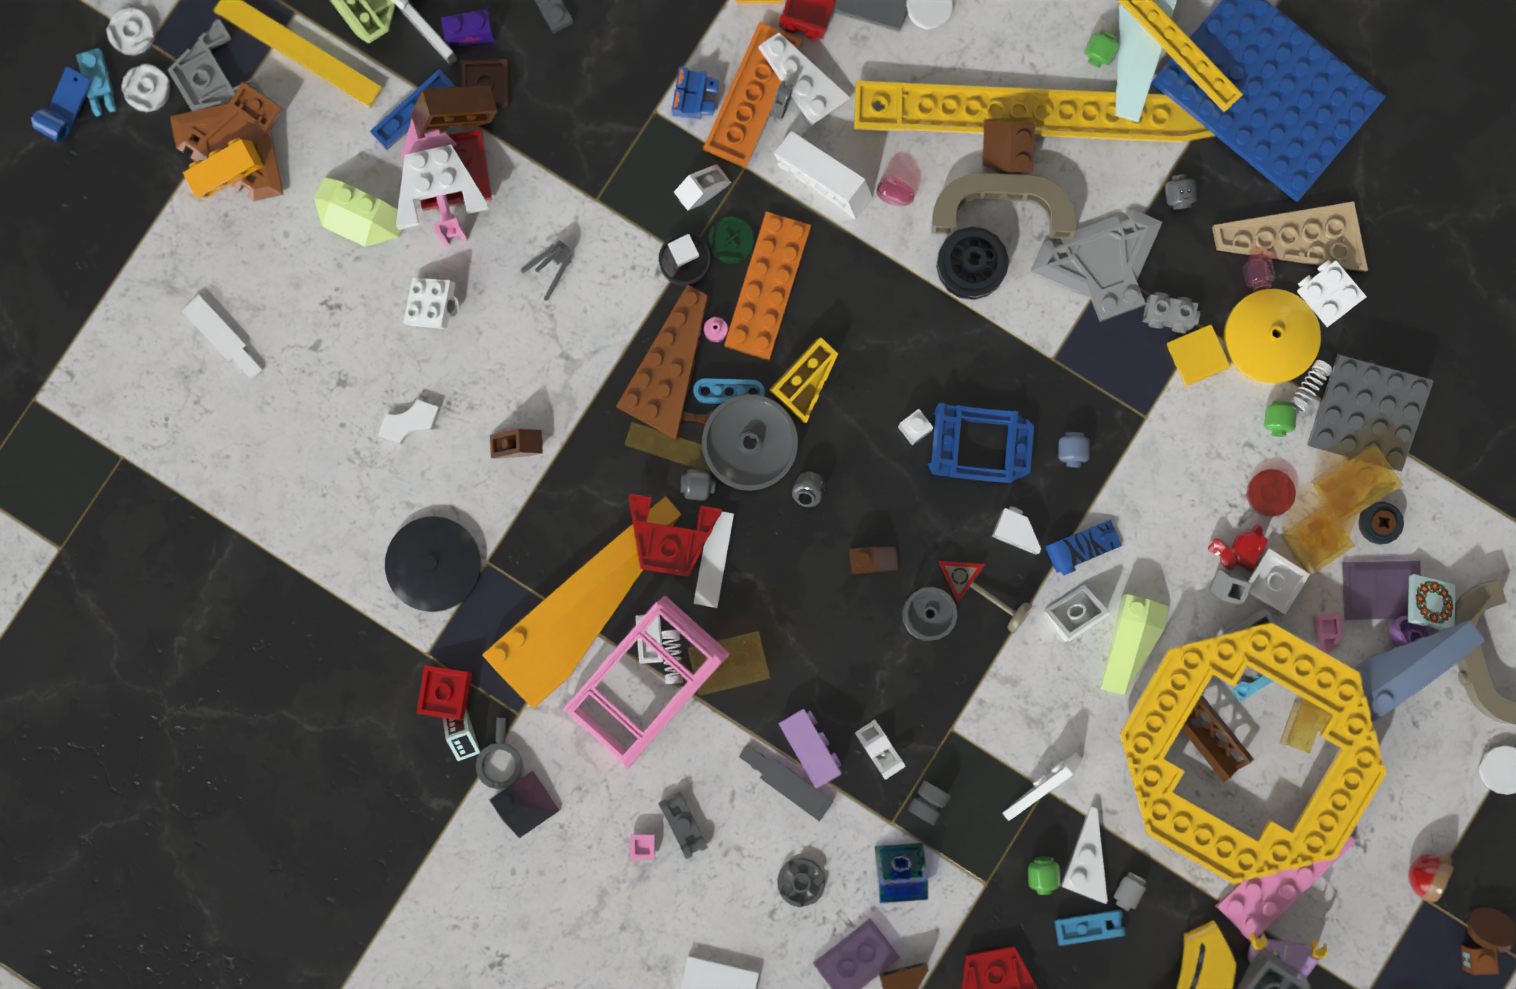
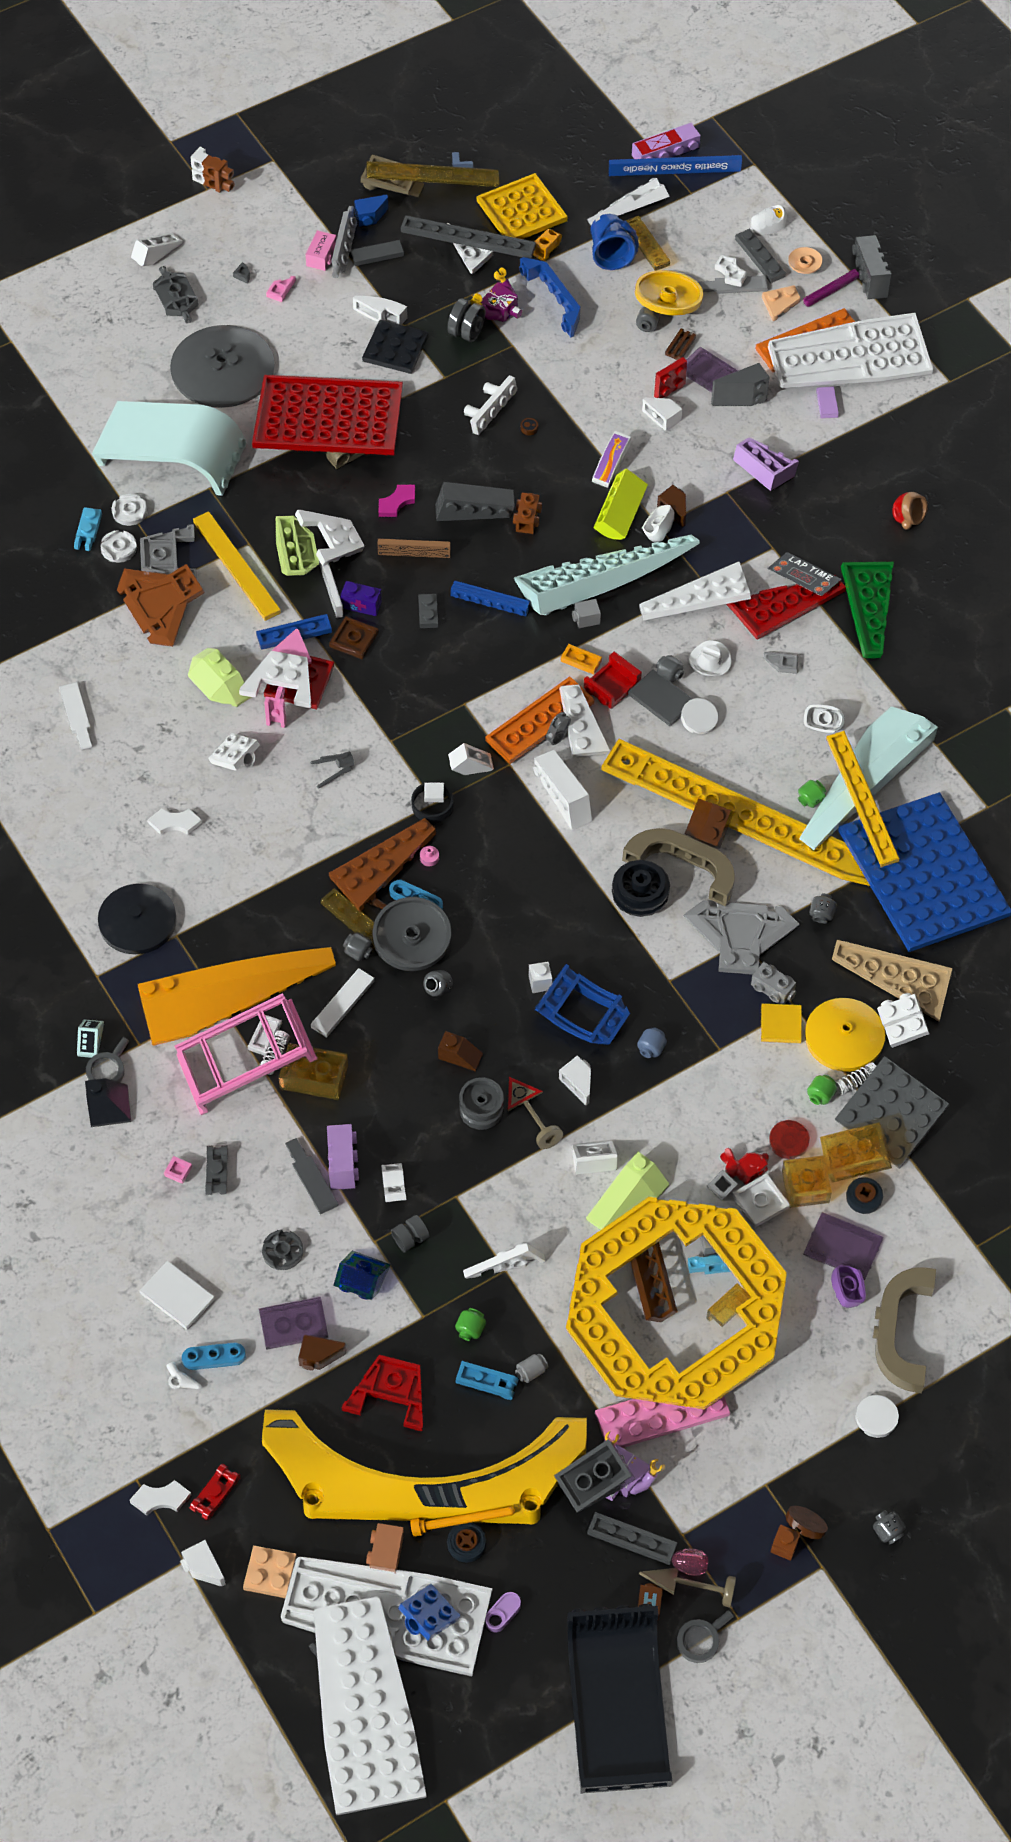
camera: 20 degrees right, 25 degrees down
blue door [32,66,92,143] -> none
light orange brick [183,138,264,199] -> none
reddish brown wedge [411,85,497,139] -> none
red plate [417,665,472,721] -> none
reddish brown slope [490,429,543,459] -> none
red wing [629,494,722,577] -> none
blue hips [672,66,719,120] -> none
dark green tile [708,216,755,264] -> none
orange plate [724,212,811,360] -> none
yellow wedge [769,337,838,423] -> none
clear pink animal [876,175,915,206] -> none
blue door [1045,520,1122,576] -> none
white wing [1061,806,1107,904] -> none
clear pink head [1242,254,1276,291] -> none
bright pink tile [1314,614,1343,655] -> none
sand blue wedge [1353,620,1485,723] -> none
light aqua tile [1408,574,1455,630] -> none
piece [1408,854,1454,902] -> none

